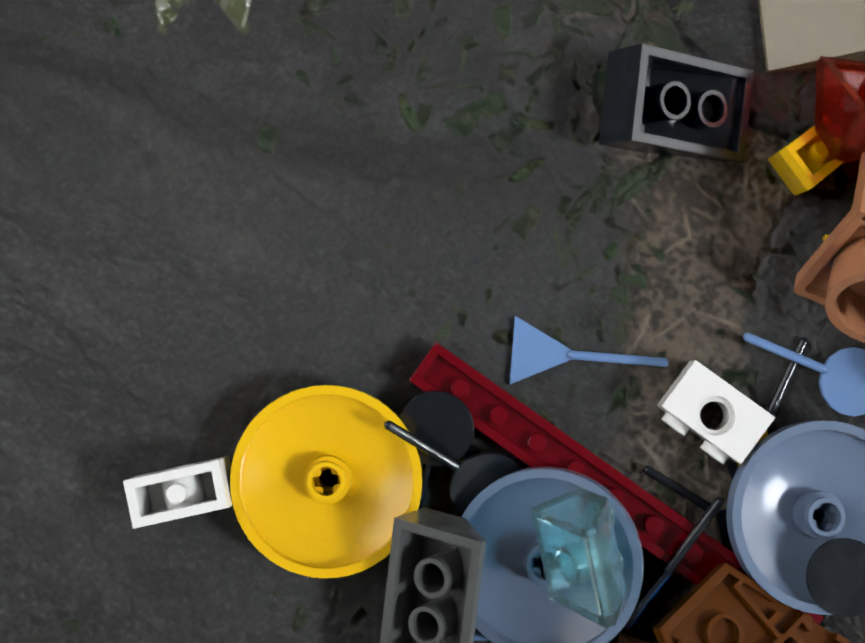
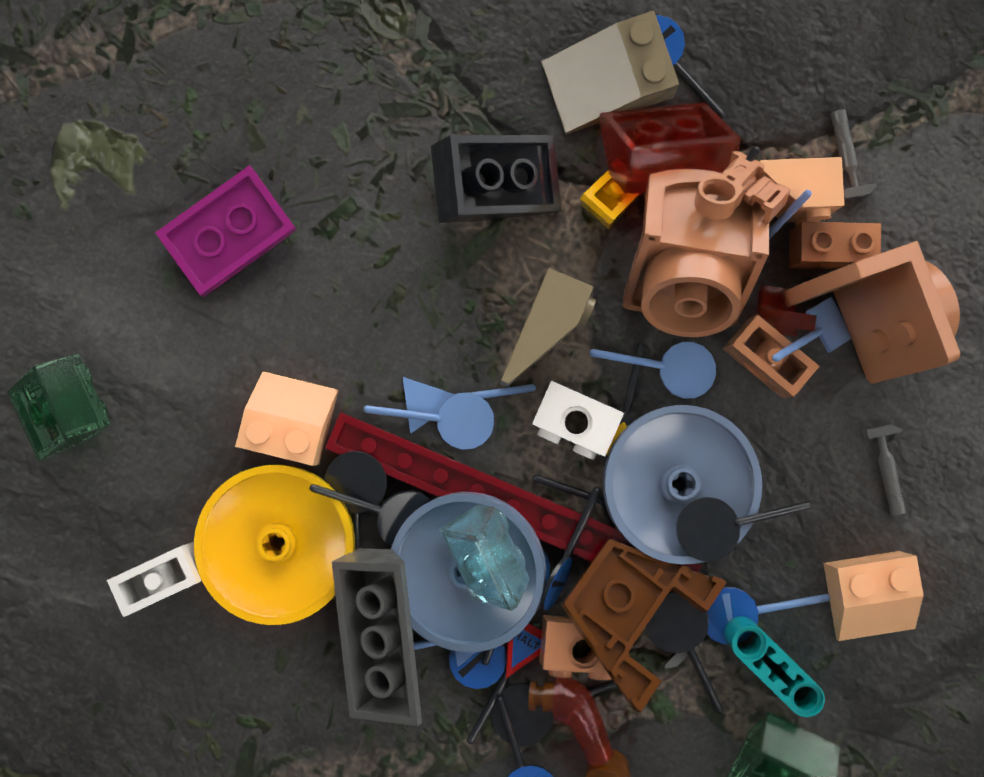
camera: 15 degrees left, 0 degrees up
none -> clear green slope [7,353,111,462]
none -> magenta plate [155,165,297,297]
none -> light nougat slope [235,372,339,466]
none -> medium blue piece [364,392,494,450]
none -> dark tan slope [501,268,596,387]

